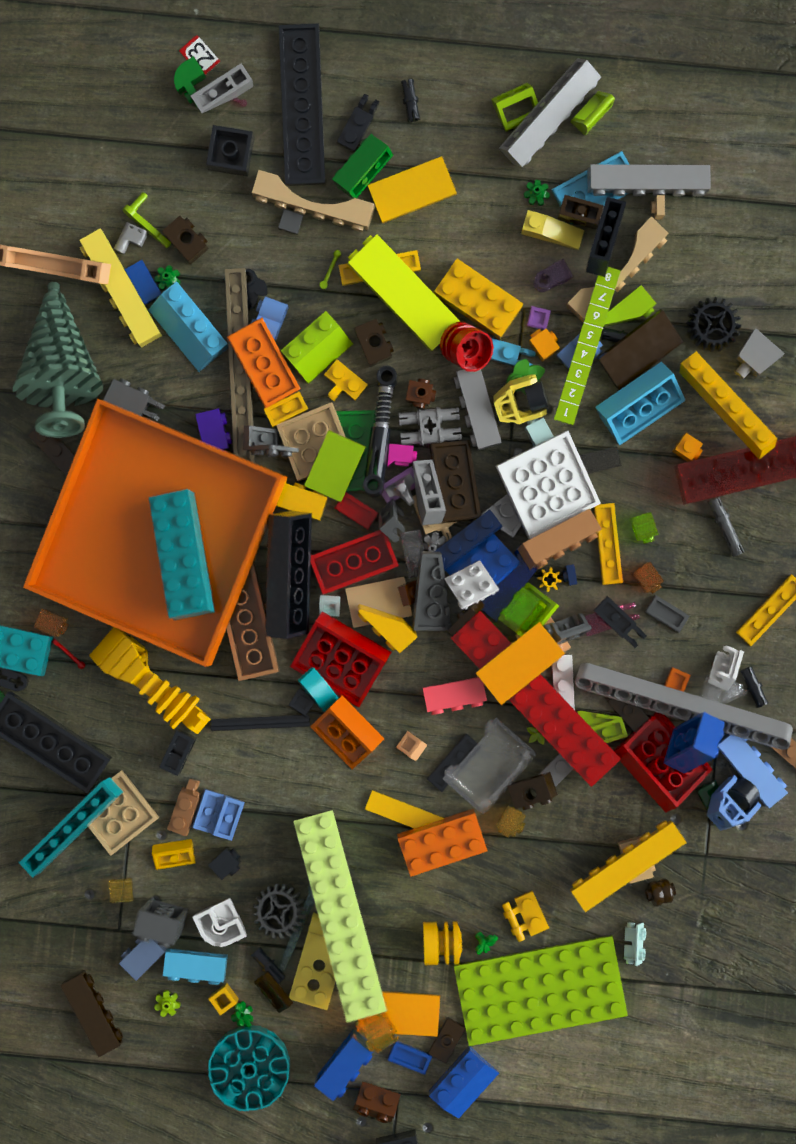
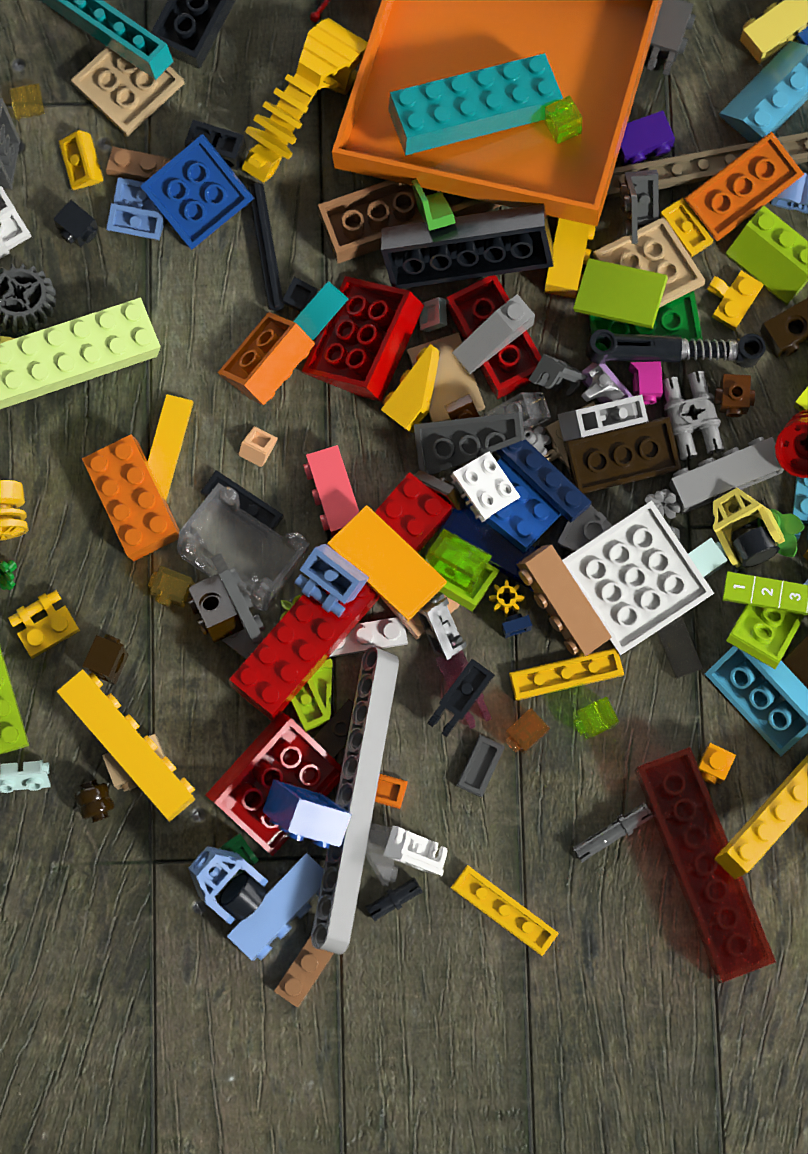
camera: 80 degrees right, 10 degrees down
red tile [334,492,379,530] -> none
none -> dark brown brick [83,634,129,685]
none -> blue plate [140,134,254,250]
none -> dark grey wing [211,553,265,646]
none -> medium blue brick [294,544,369,617]
none -> bright green panel [411,179,456,231]
none -> light grey slope [452,294,535,374]
none -> clear neon green brick [545,95,582,144]
none -> light grey plant [645,489,680,519]
none -> lime tile [726,604,805,669]

